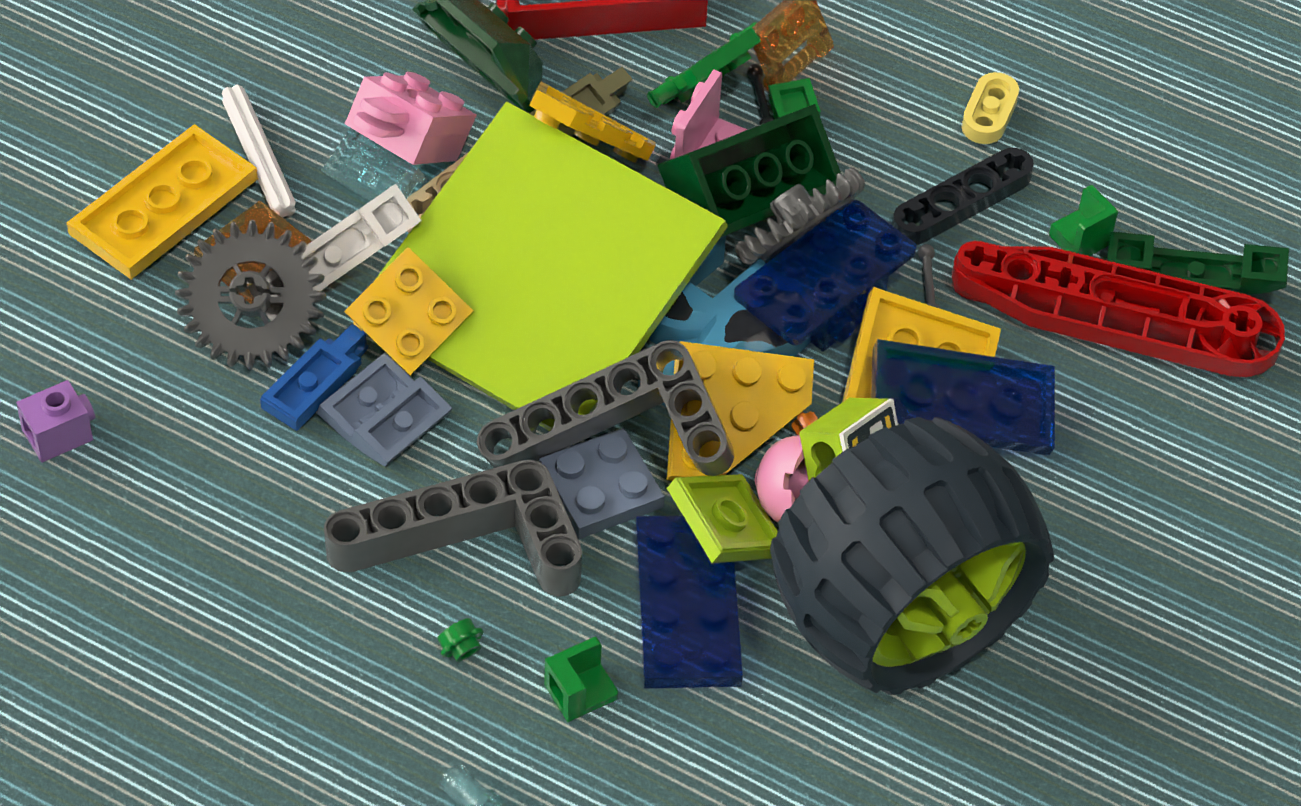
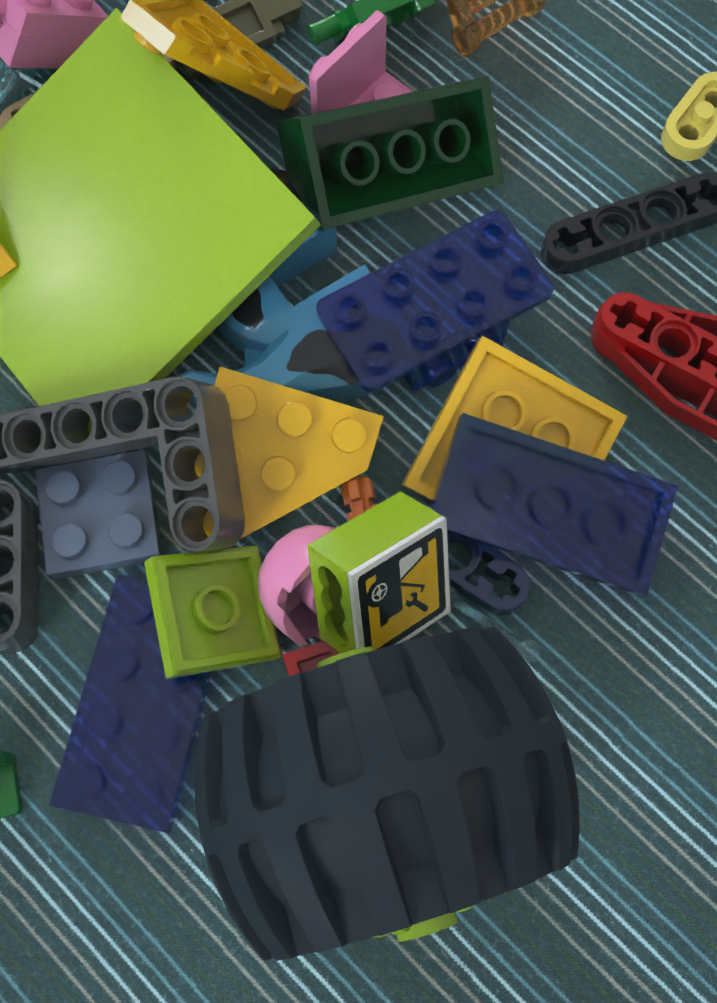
camera: 20 degrees right, 20 degrees up
dark grey gear [735,167,865,265] -> none
black hinge [747,64,774,125] -> none
green plate [768,78,821,119] -> none
dark grey hinge [918,244,941,309] -> none

